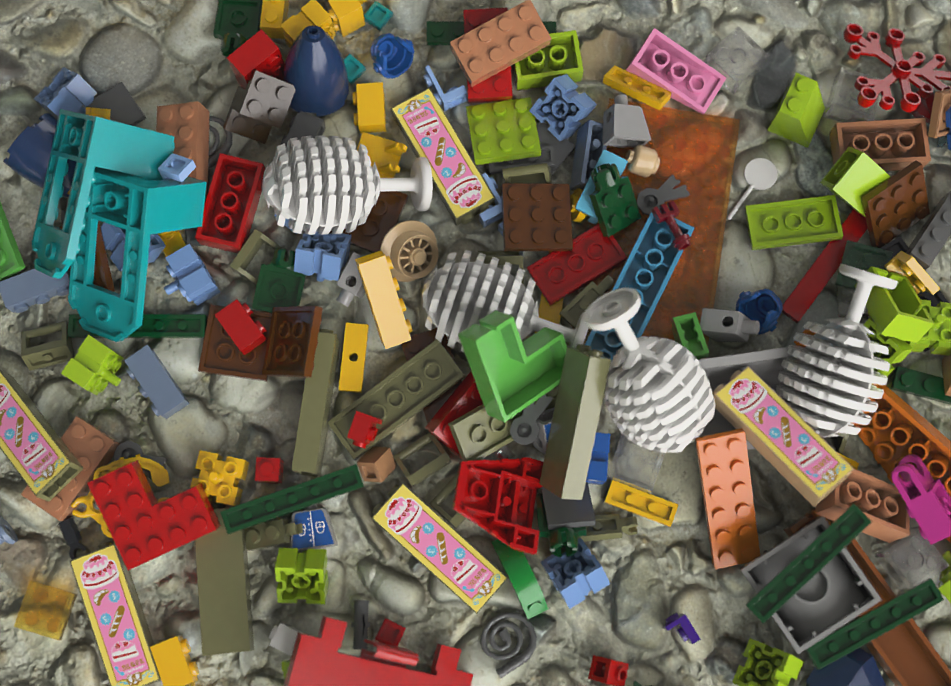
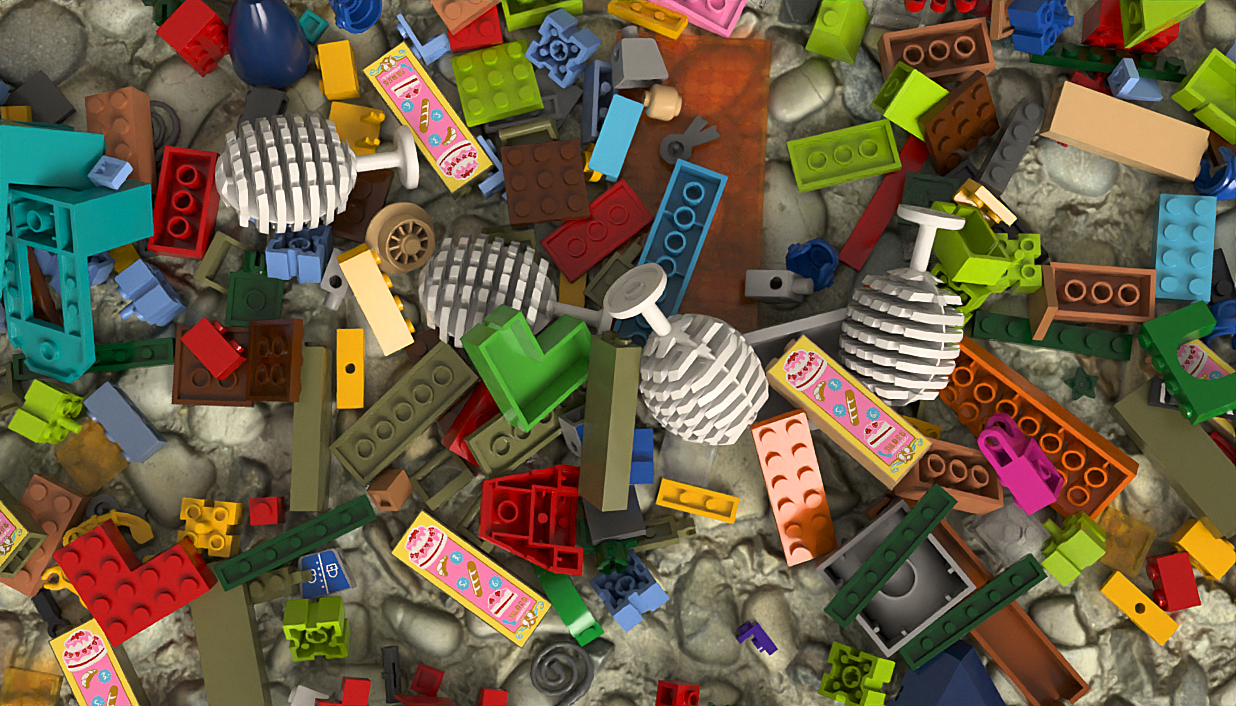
camera: 10 degrees left, 5 degrees up
dark brown bracket [223,69,295,144] -> none
red brick [347,411,383,449] -> none
dark grey piece [510,394,553,445] -> none
dark green plate [589,163,642,237] -> none
dark red hinge [651,200,691,251] -> none
bright green arch [671,312,709,360] -> none
white piece [727,158,778,220] -> none
none -> clear yellow plate [54,422,132,496]

